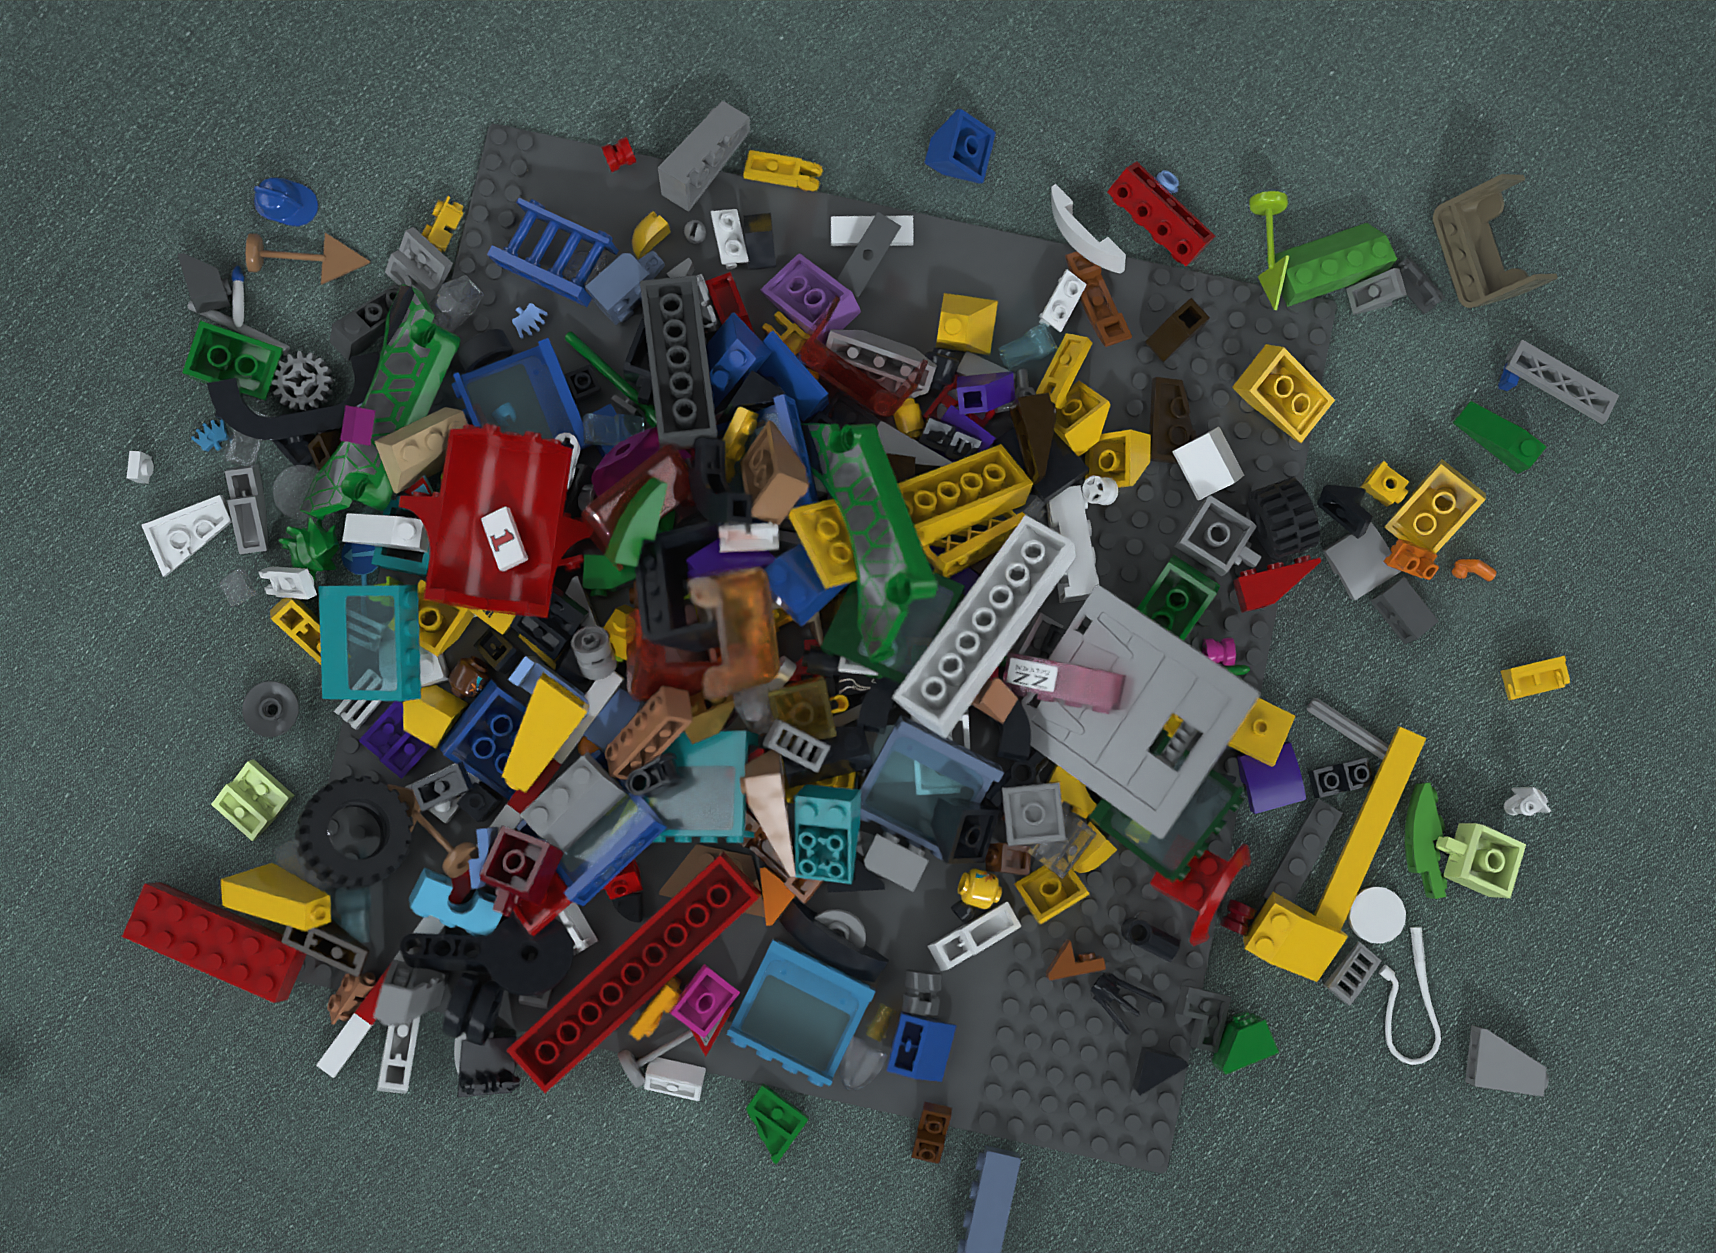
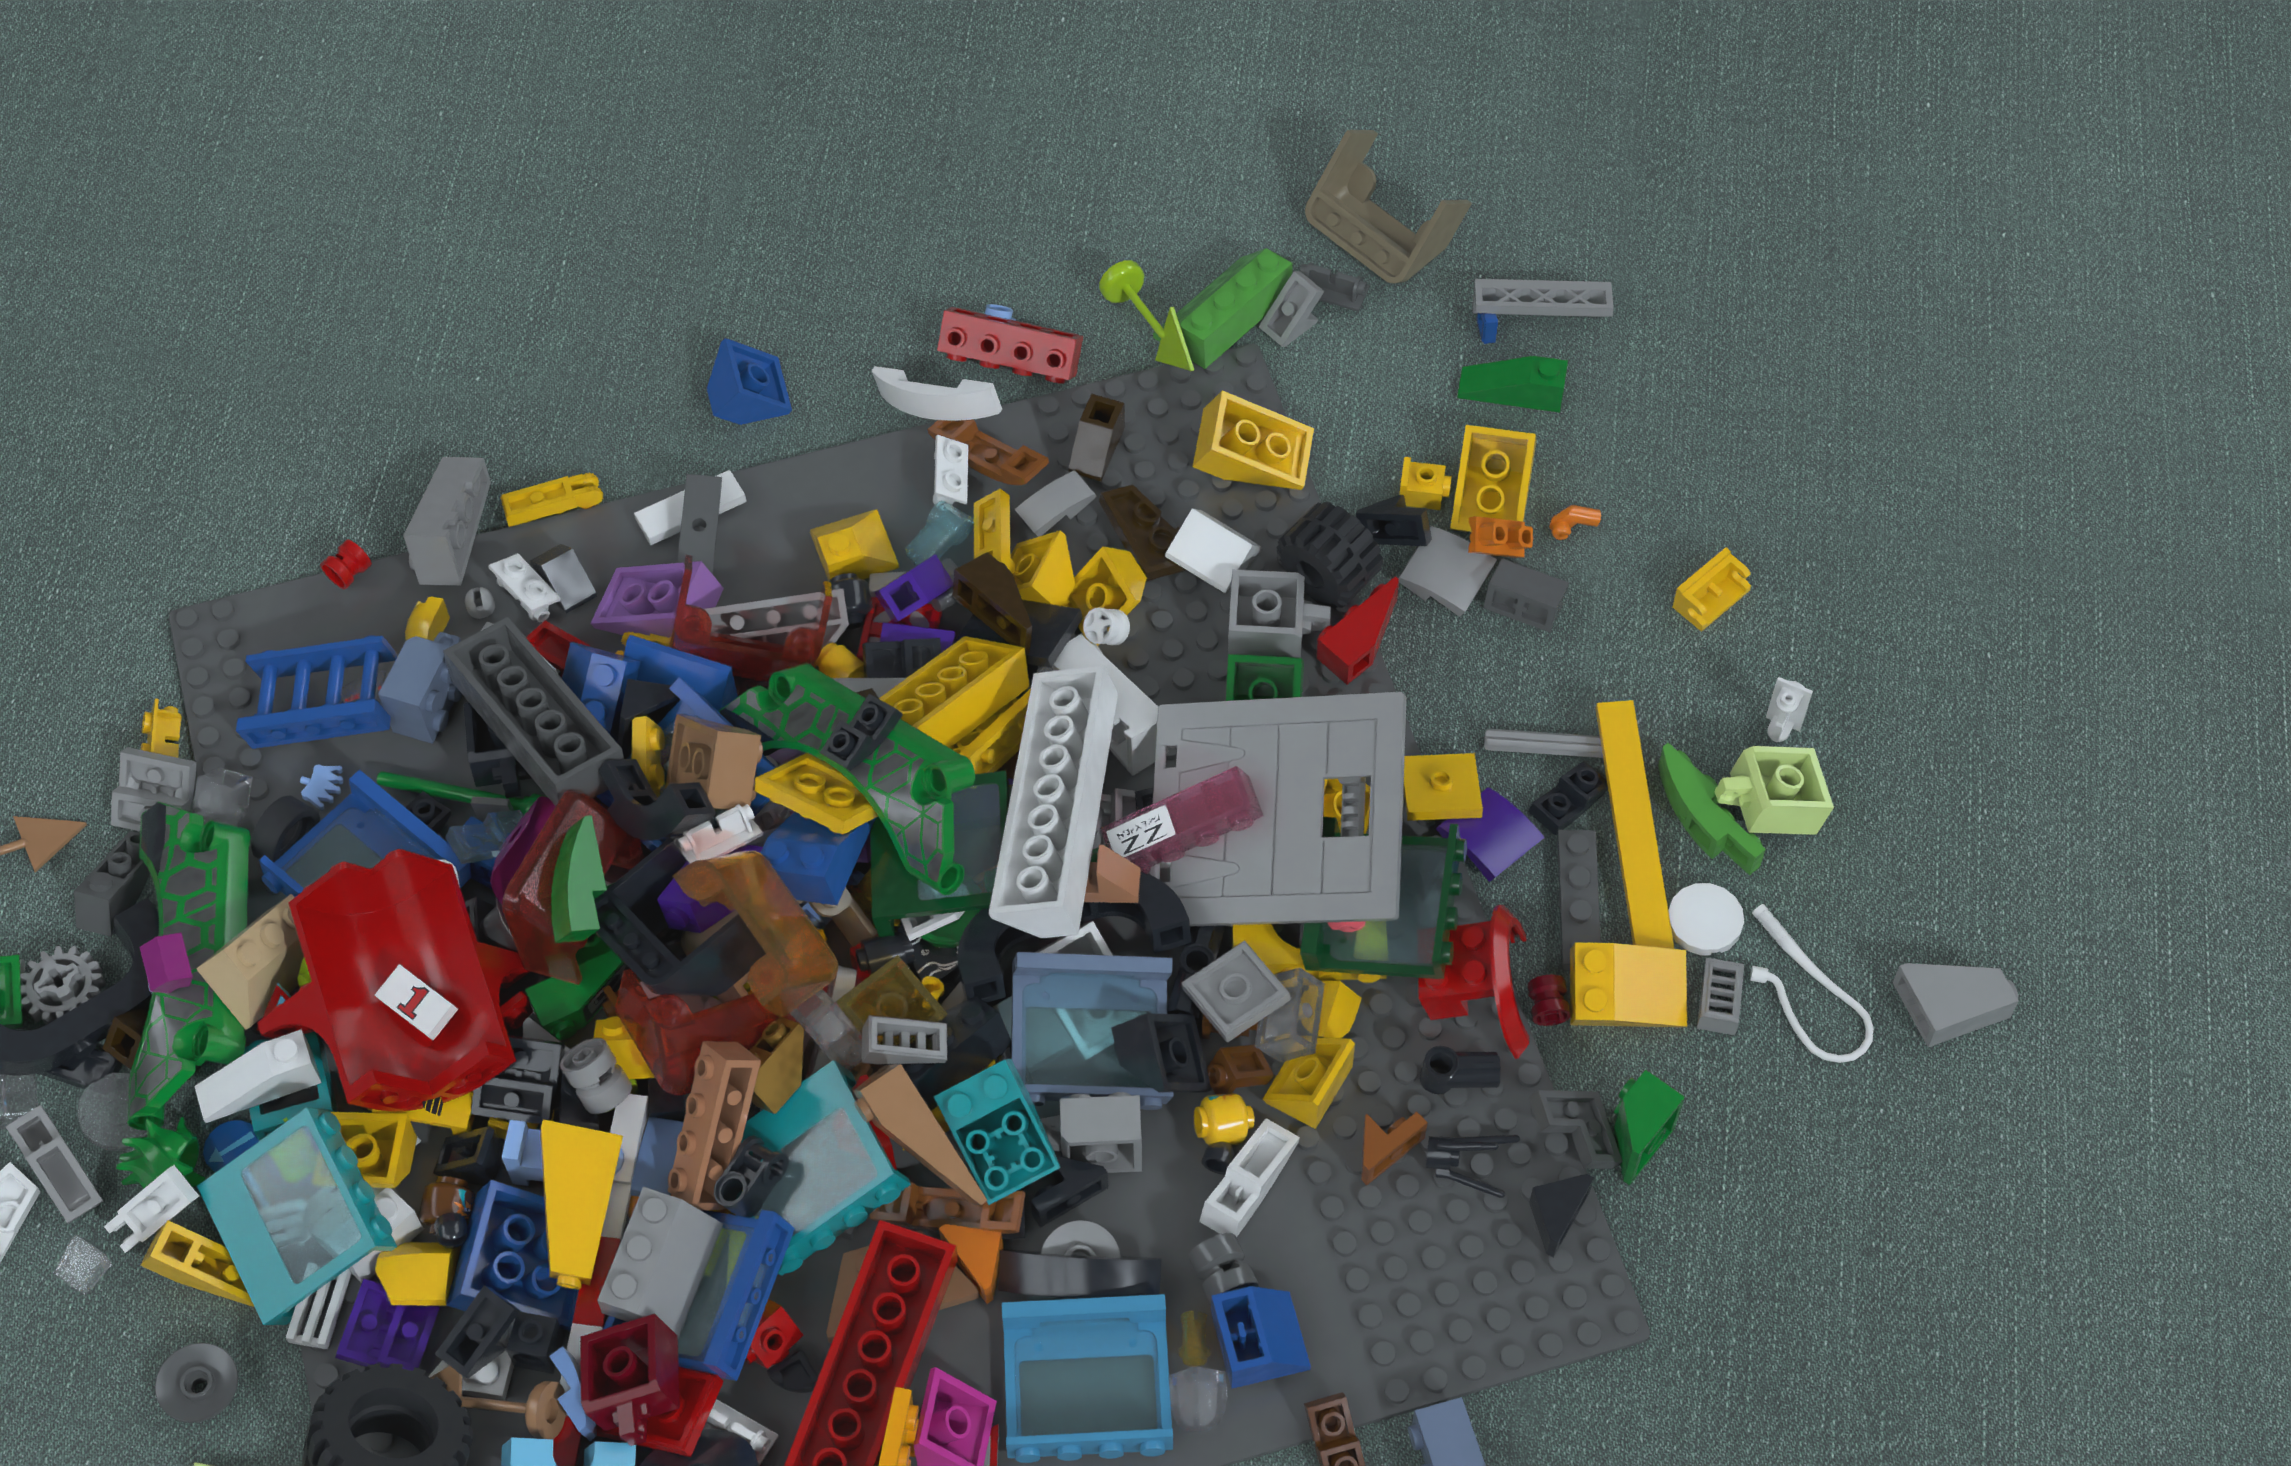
camera: 30 degrees left, 25 degrees down
none -> black hinge [434,1212,468,1249]
none -> black slope [820,694,903,771]
none -> light grey slope [1015,470,1097,537]

